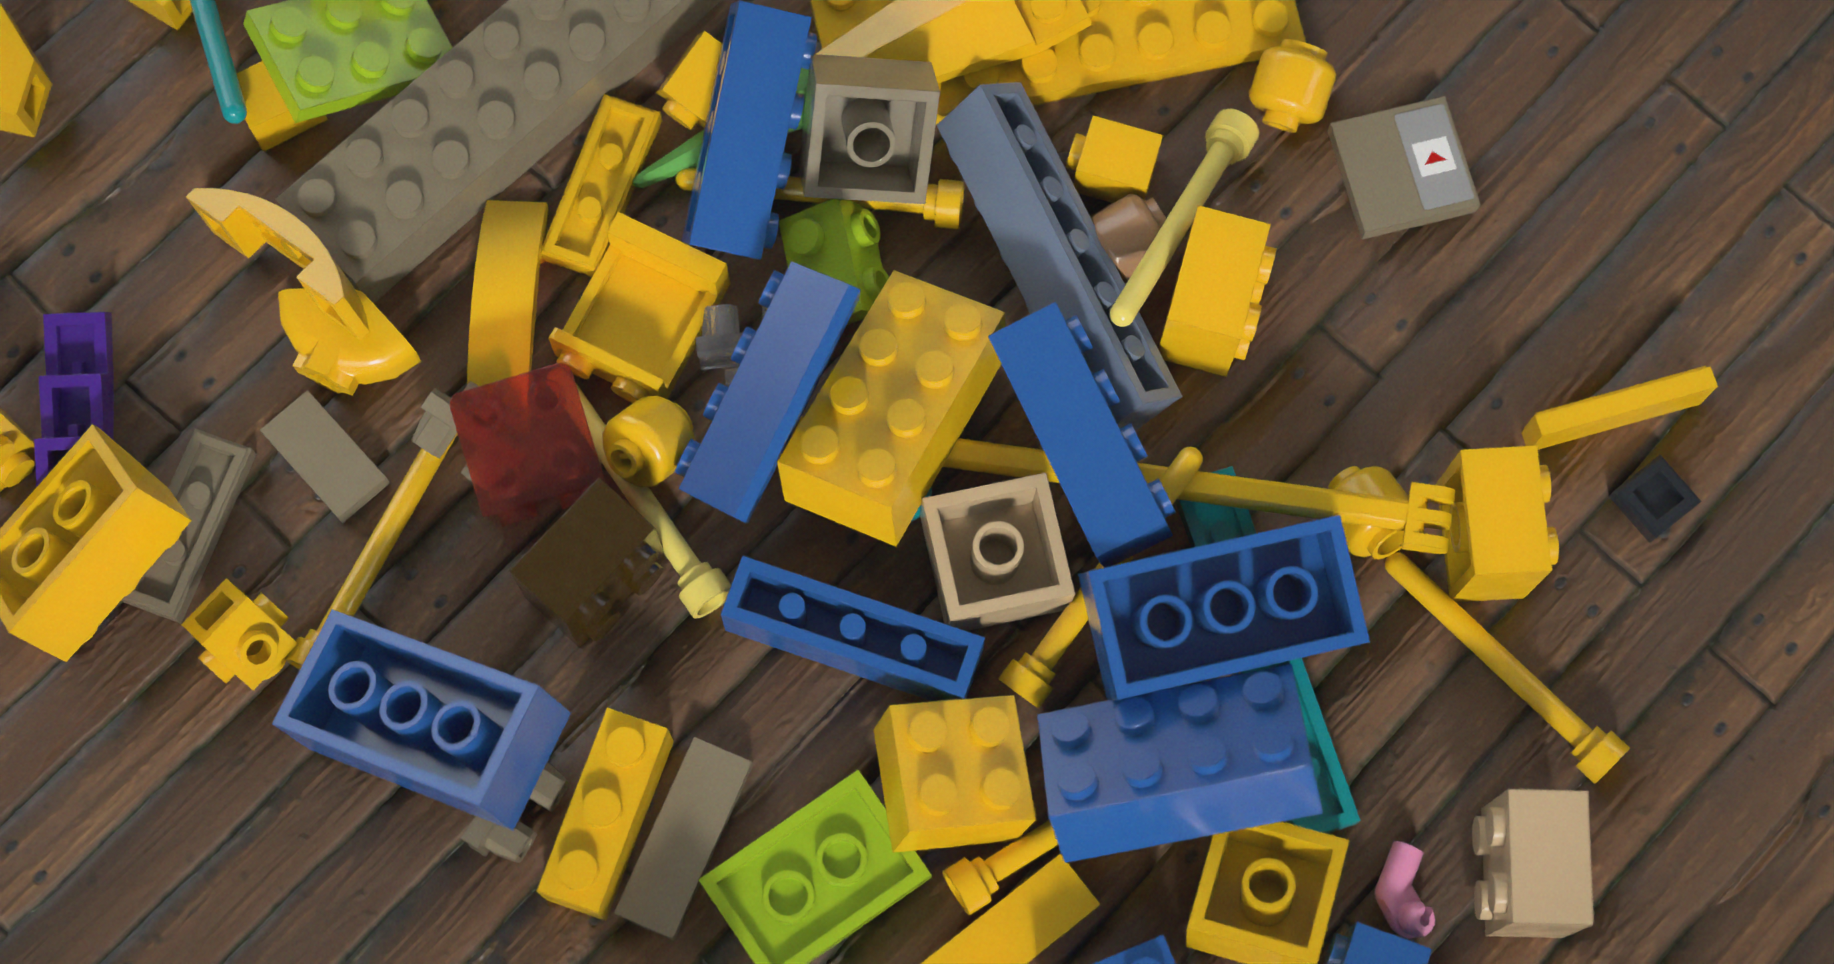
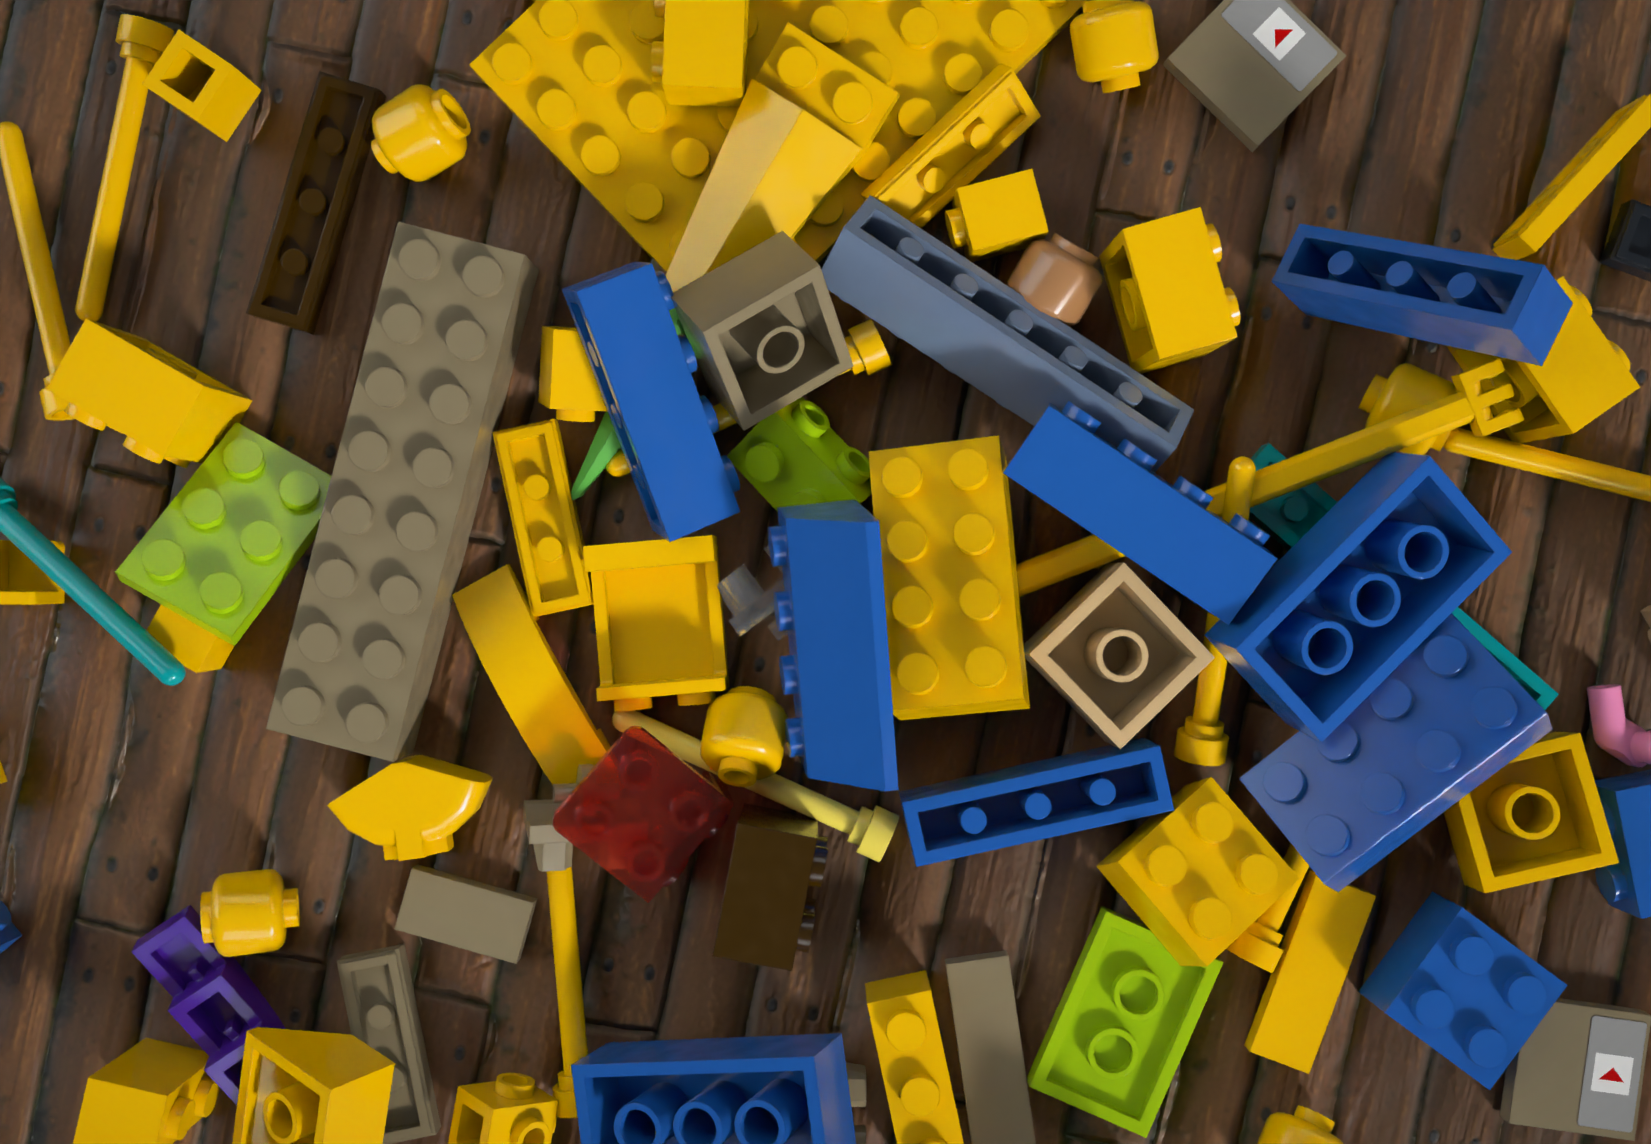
camera: 30 degrees left, 15 degrees up
yellow slope [186,188,369,341] -> none
light yellow piece [1110,109,1259,327] -> none
none -> yellow head [200,869,300,957]
none -> yellow tile [860,63,1041,228]
none -> blue brick [1271,224,1573,366]

